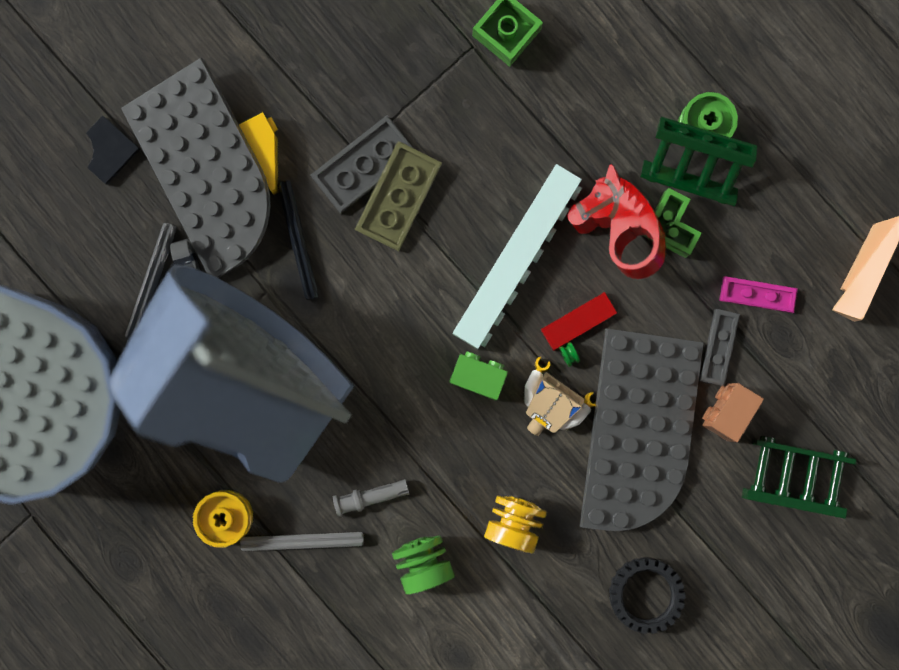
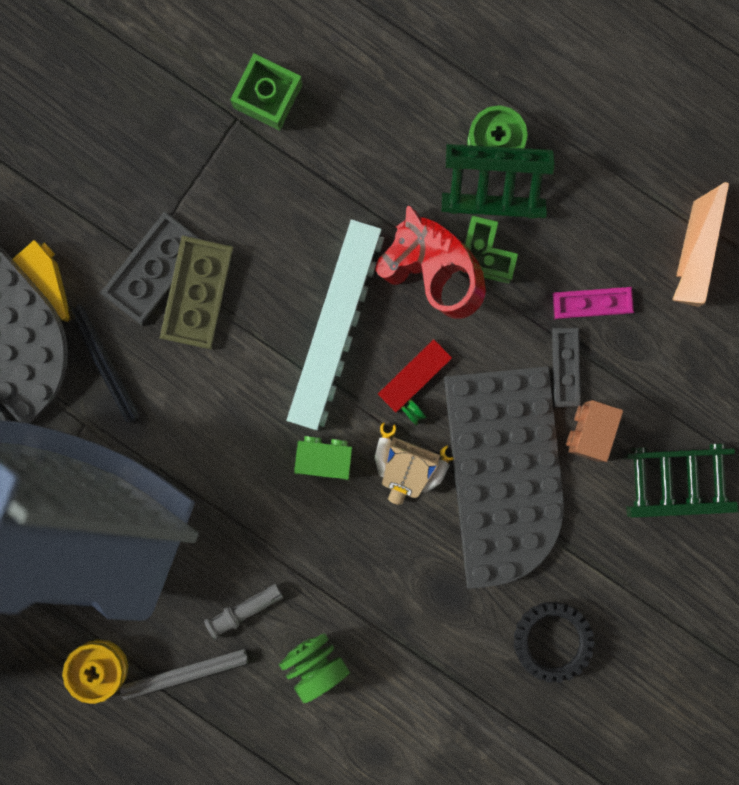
camera: 15 degrees left, 0 degrees up
yellow wheel [484,495,547,553] -> none

